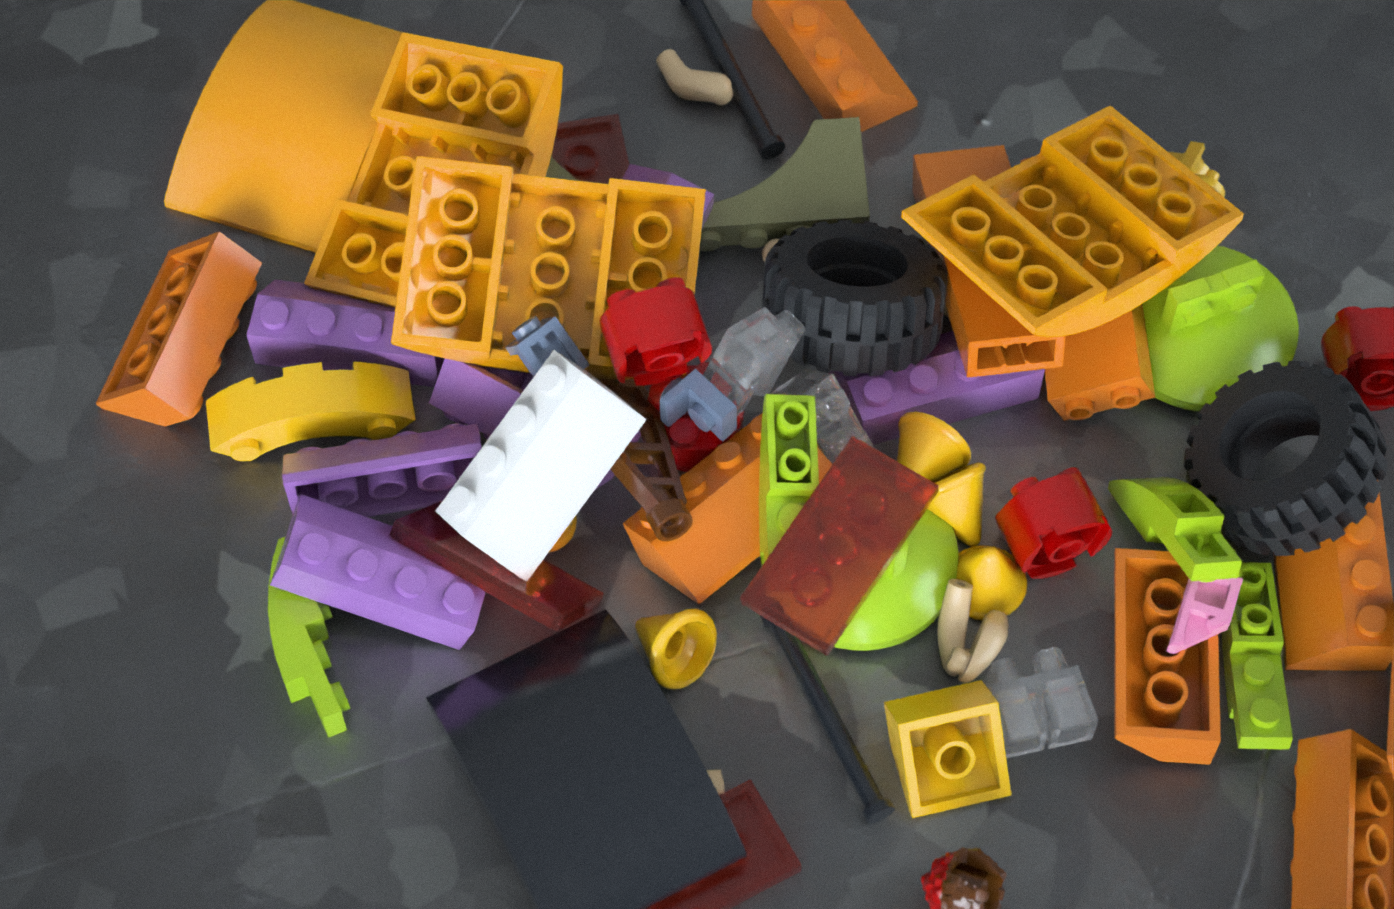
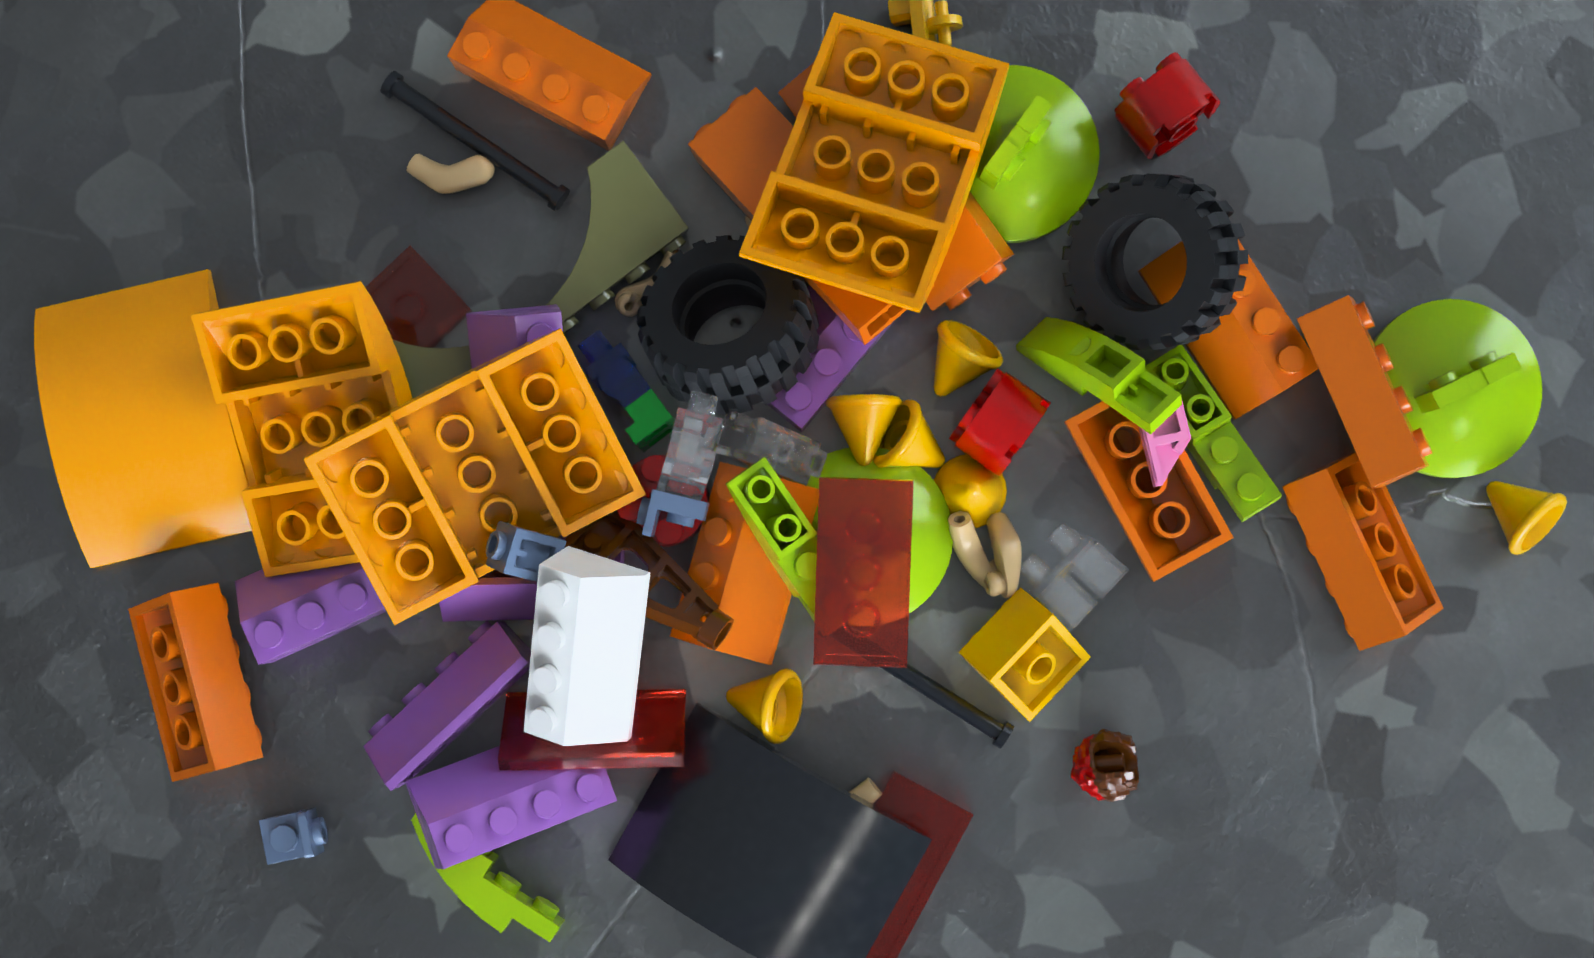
camera: 30 degrees left, 25 degrees up
yellow brick [206,362,415,462] -> none
red brick [599,277,712,386] -> none
none -> sand blue bracket [259,807,328,865]
none -> clear blue hips [578,330,679,452]
none -> yellow hat [933,320,1003,397]

